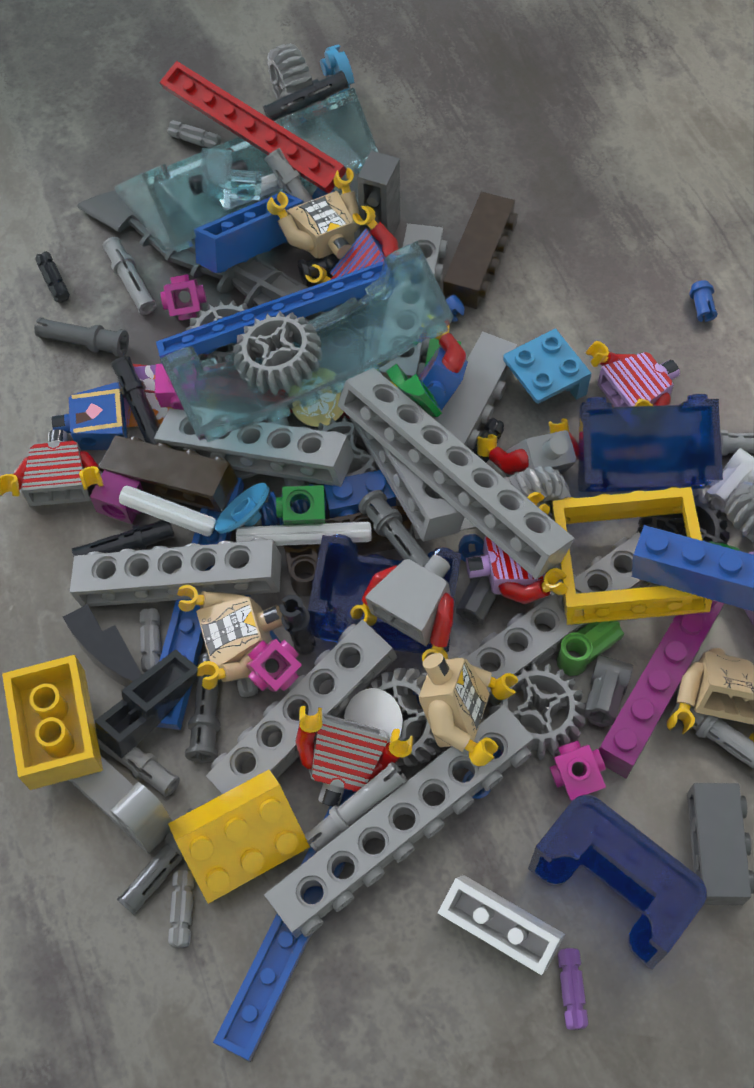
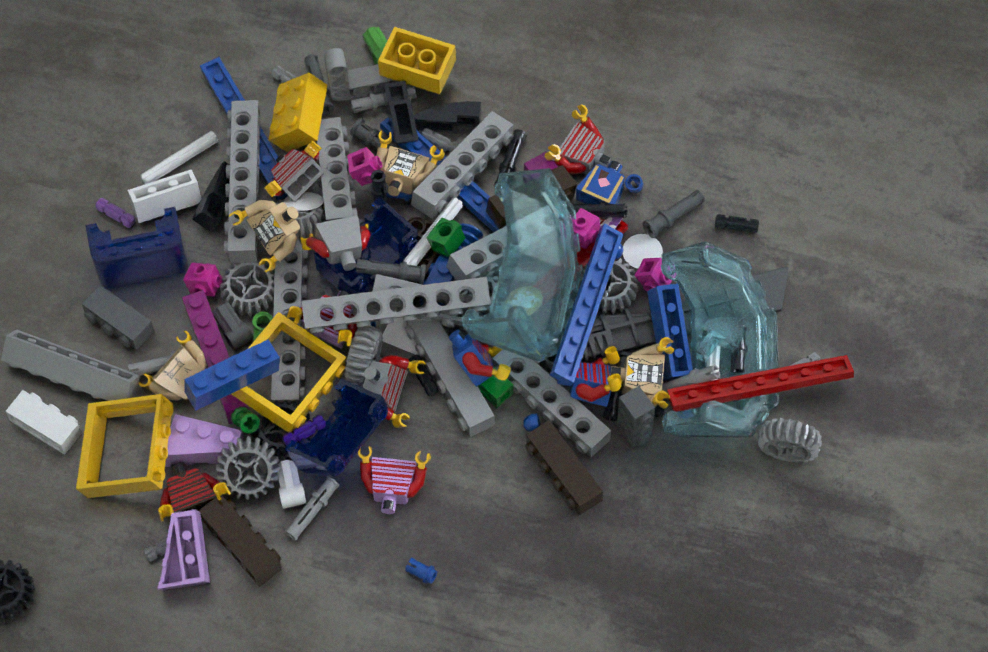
camera: 125 degrees right, 0 degrees up
white axle [119,486,216,536] -> none
dark azure dish [215,483,270,534] -> none
light grey gear [233,311,322,396] -> none
black pin [263,70,349,121] -> none
light grey pin [305,762,407,852] -> none
dark azure plate [320,44,356,104] -> none
green slope [386,363,442,417] -> none
dark azure bracket [503,328,592,404] -> none
none -> white axle [140,131,218,184]
none -> black slope [192,161,230,232]
none -> dark purple axle [282,415,326,448]
none -> bright green piece [363,26,387,65]
none -> white sticker [623,234,663,269]
none -> blue hinge [625,174,643,193]

